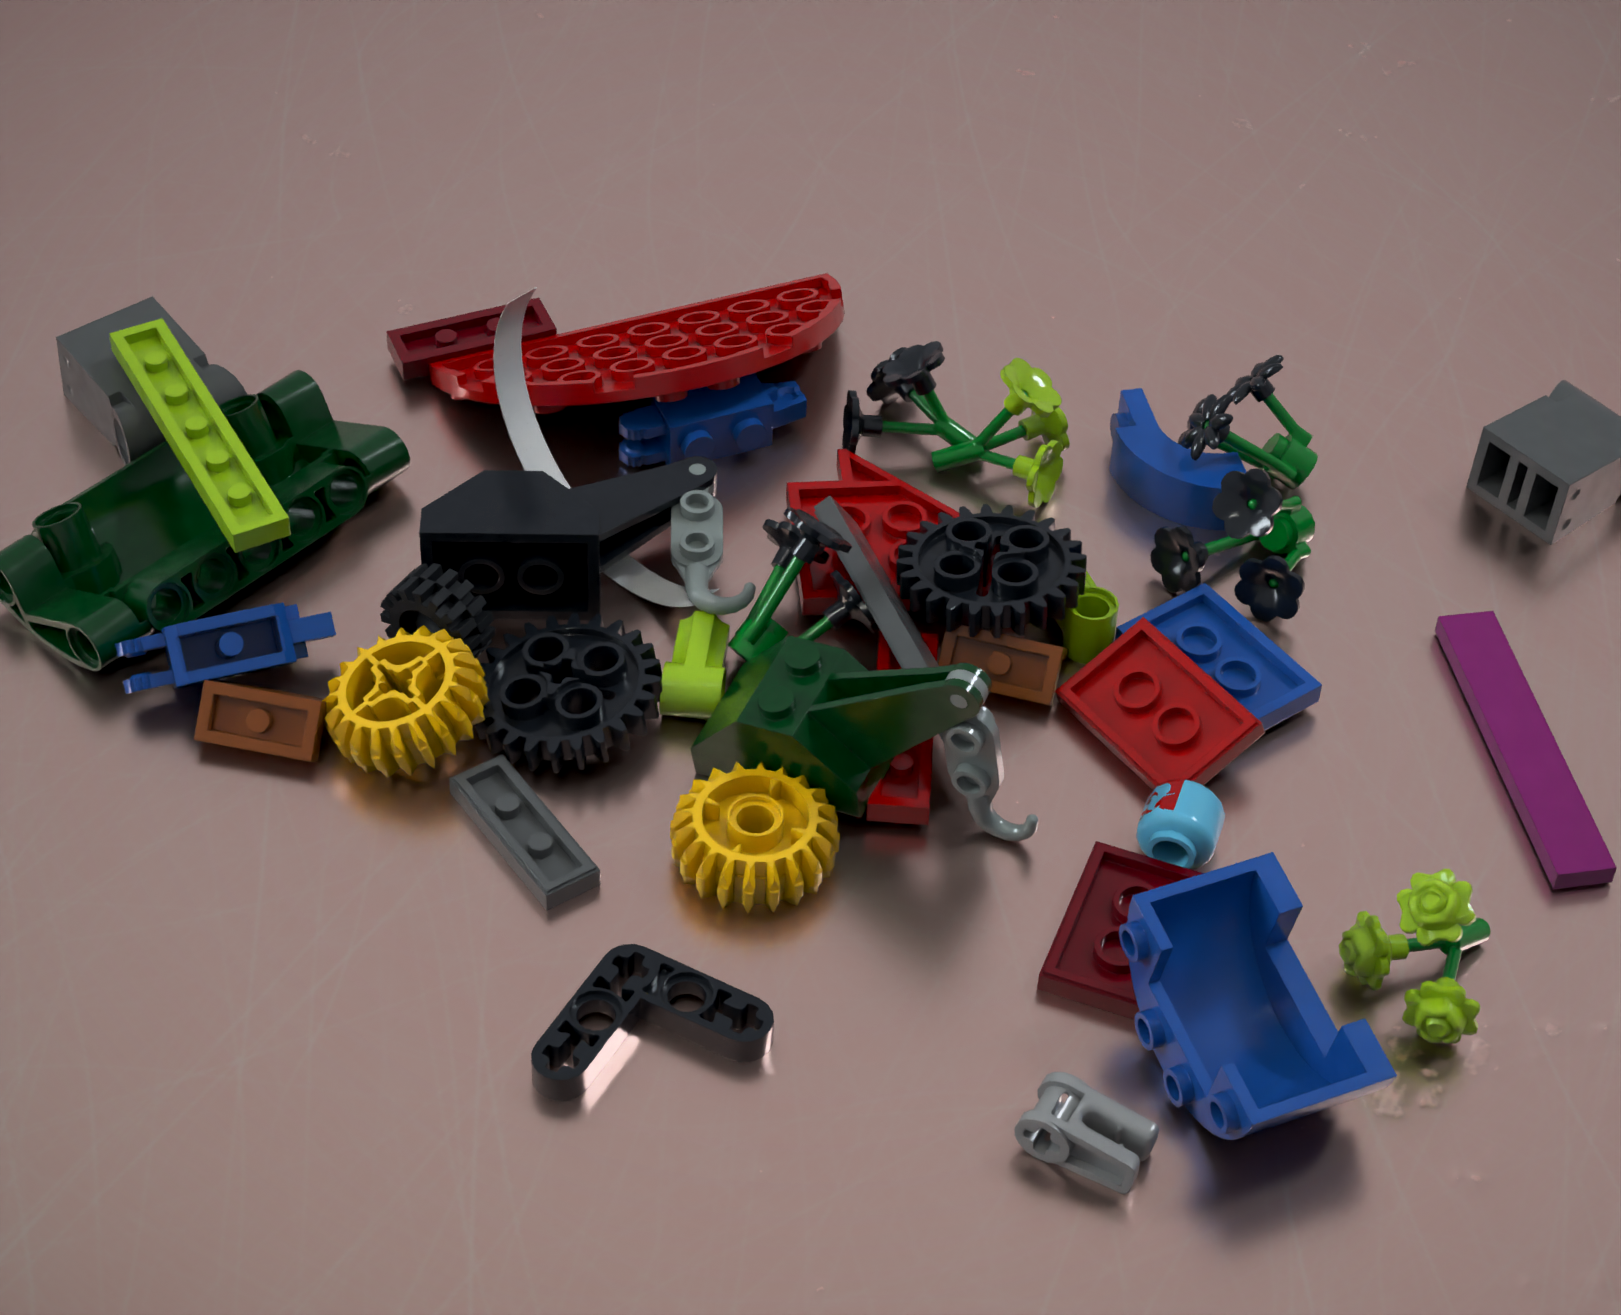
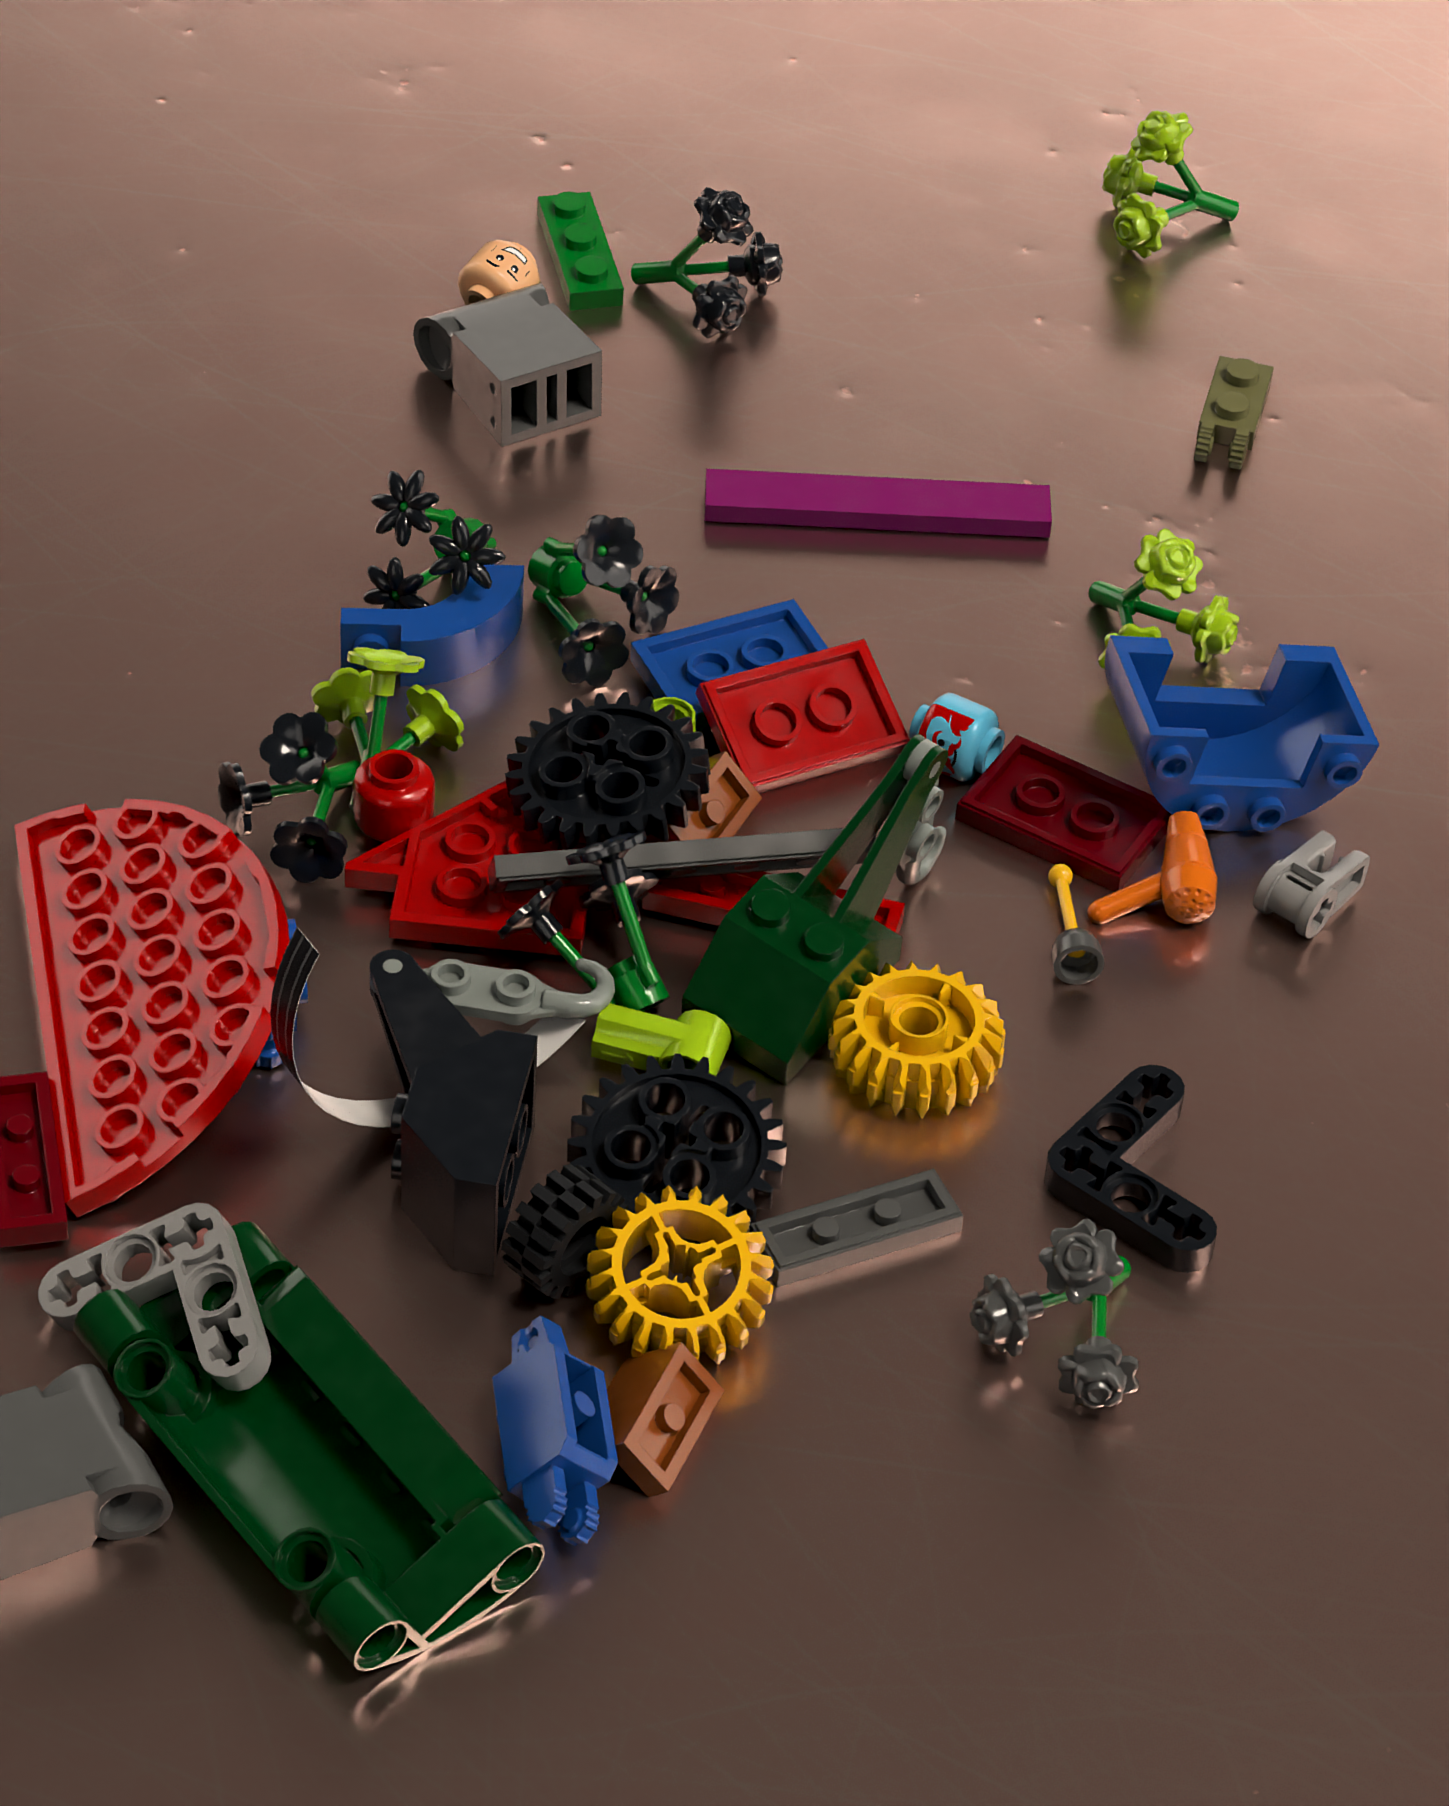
camera: 80 degrees left, 0 degrees up
lime plate [109,318,291,553] -> none
none -> light grey beam [38,1202,271,1391]
none -> red head [353,749,435,842]
none -> dark grey plant [970,1219,1139,1409]
none -> dark grey hinge [1048,864,1105,985]
none -> orange piece [1087,811,1218,925]

